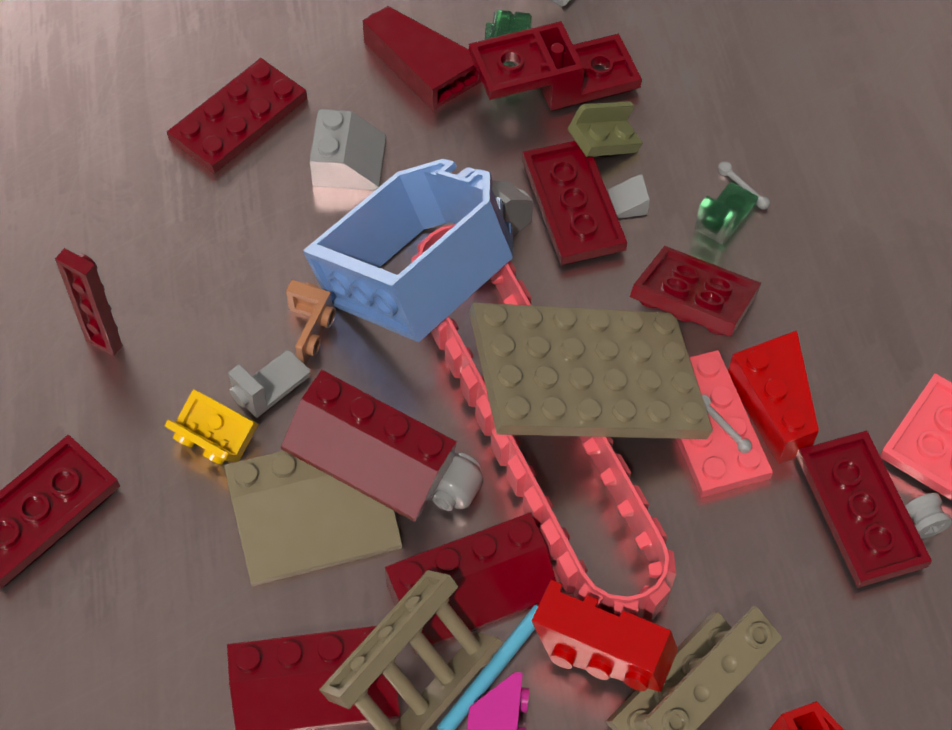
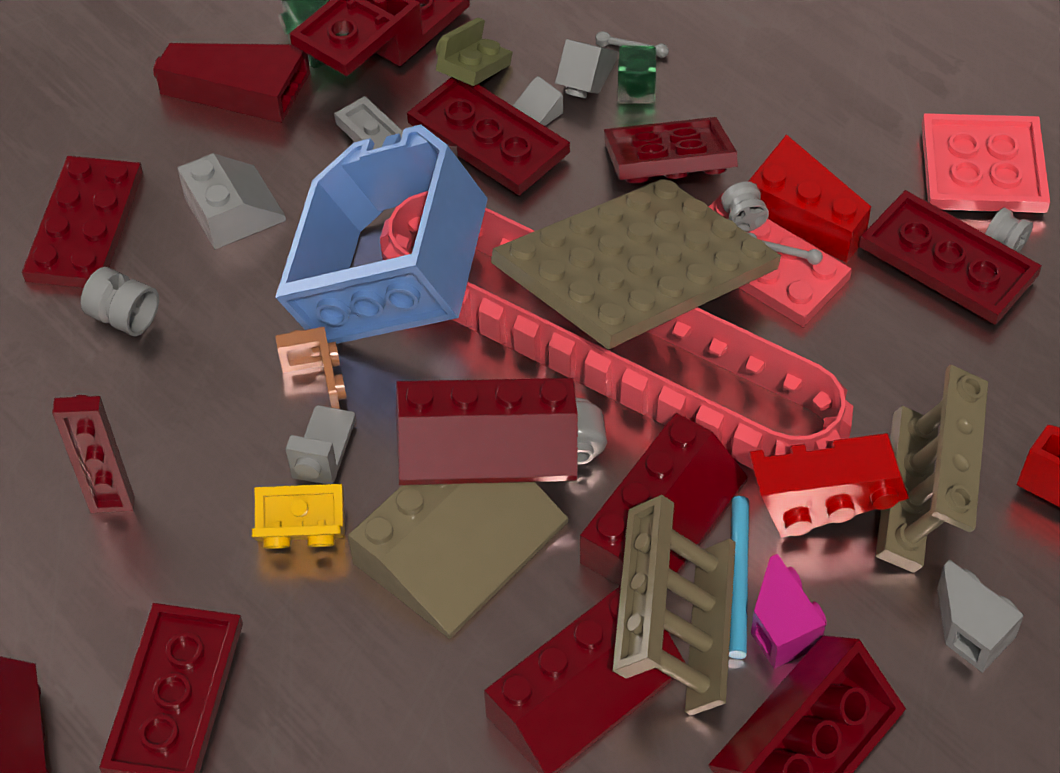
camera: 30 degrees left, 5 degrees down
none -> light grey wheel [80,266,159,336]
none -> light grey plate [334,96,403,149]
none -> light grey slope [555,39,619,98]
none -> light grey wheel [721,182,769,232]

